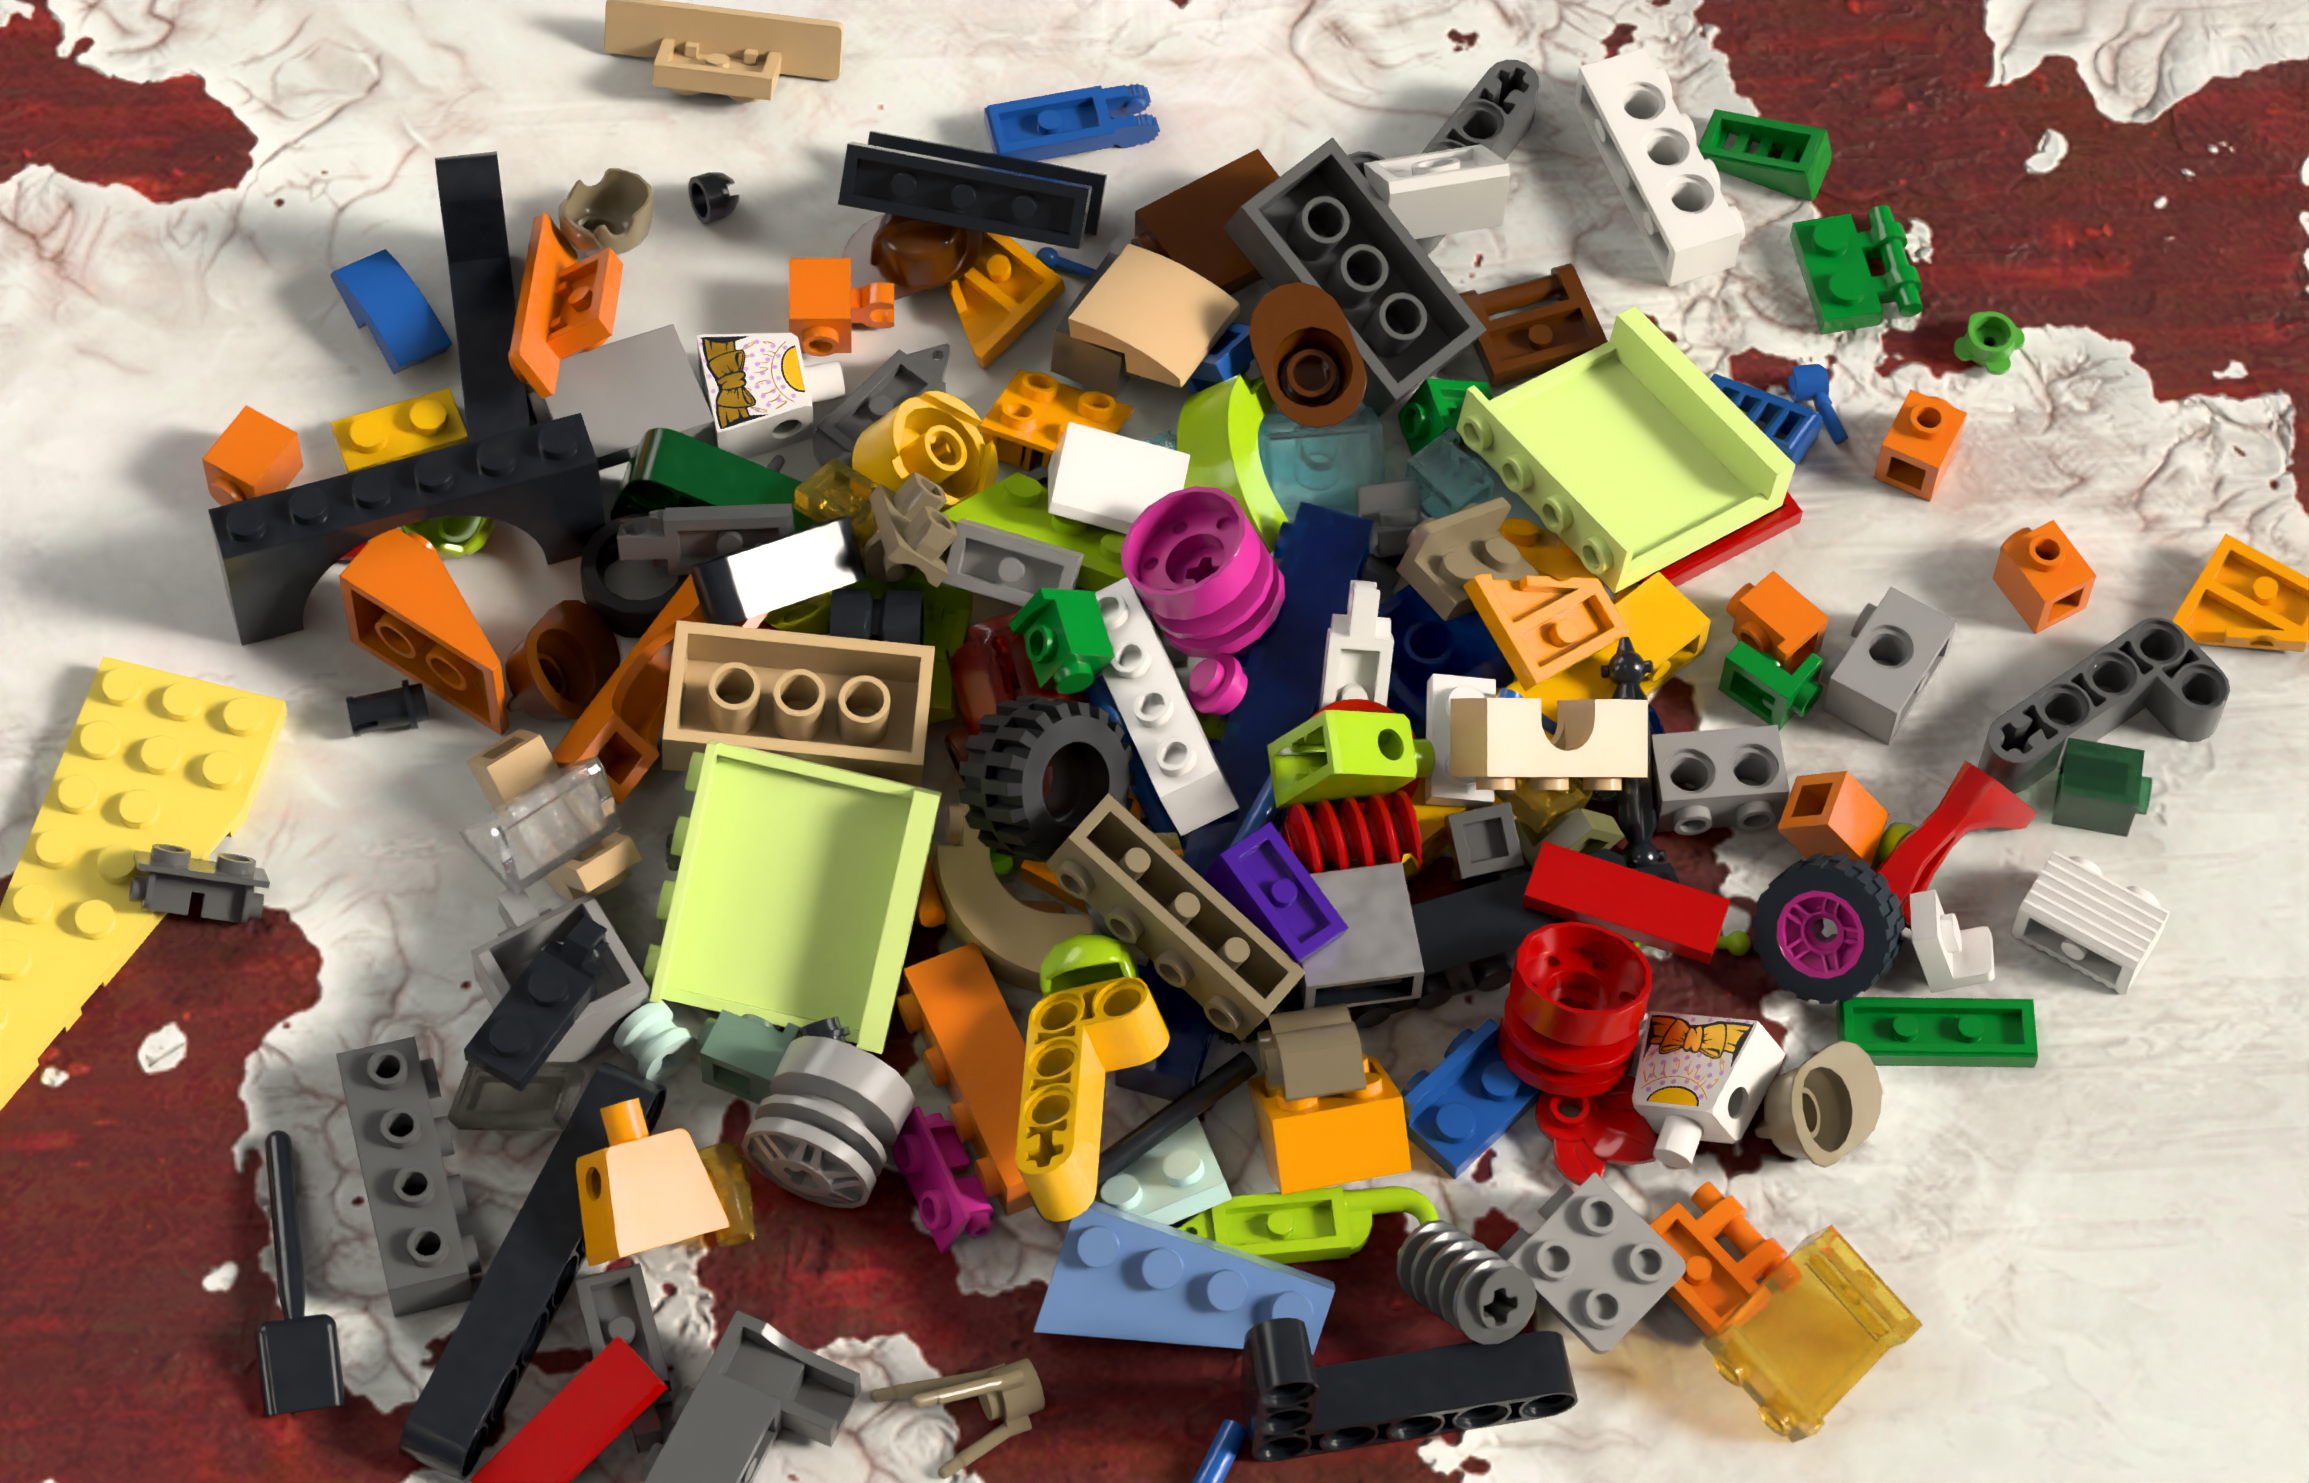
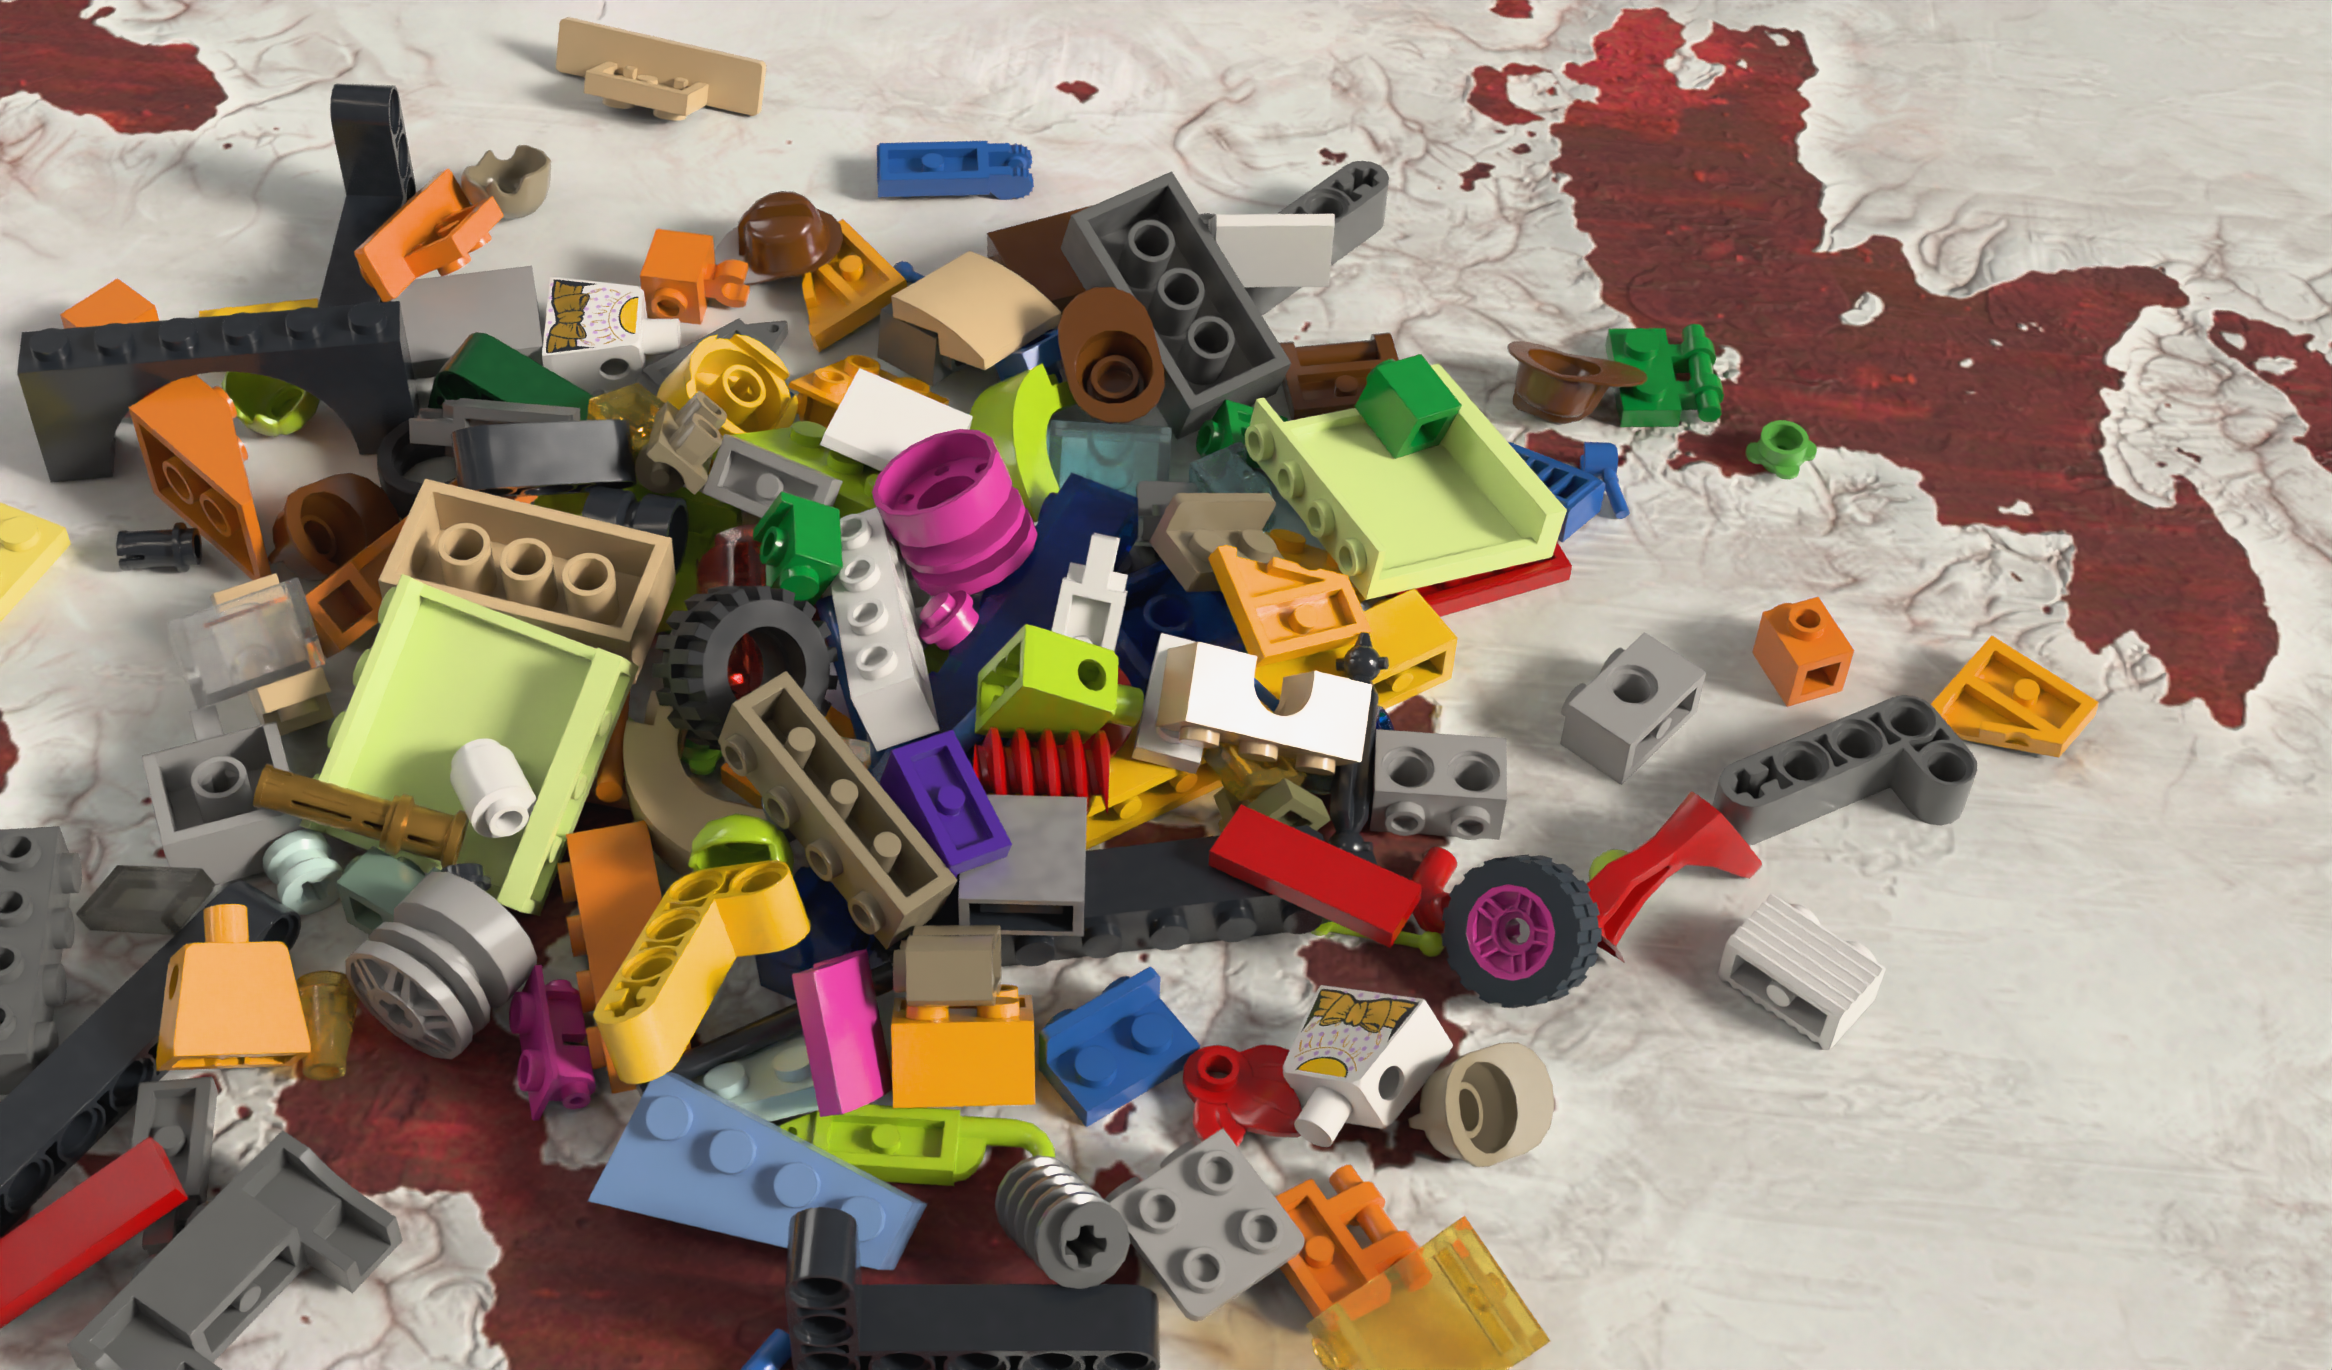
camera: 10 degrees right, 10 degrees down
blue slope [330,249,452,375] -> none
black hinge [464,916,609,1092] -> none
black hinge [688,172,739,224] -> none
black fence [838,131,1107,250] -> none
dark tan plant [870,1358,1045,1479] -> none
dark grey panel [1443,802,1524,884] -> none
red wheel [1497,921,1652,1098] -> none
white brick [1574,47,1745,287] -> none
green slope [1698,109,1832,201] -> none
green bracket [1718,640,1824,731] -> none
orange brick [1726,571,1829,675] -> none
orange brick [1777,771,1890,868] -> none
green tile [1836,997,2038,1068] -> none
orange brick [1873,389,1967,502] -> none
white bracket [1910,889,1995,993] -> none
clear green brick [2051,737,2152,837] -> none
none -> pearl gold pin [253,764,469,869]
none -> white brick [450,738,537,838]
none -> dark pink slope [792,949,893,1117]
none -> green brick [1355,354,1462,459]
none -> red arm [1410,847,1457,935]
none -> reddish brown piece [1507,341,1647,424]

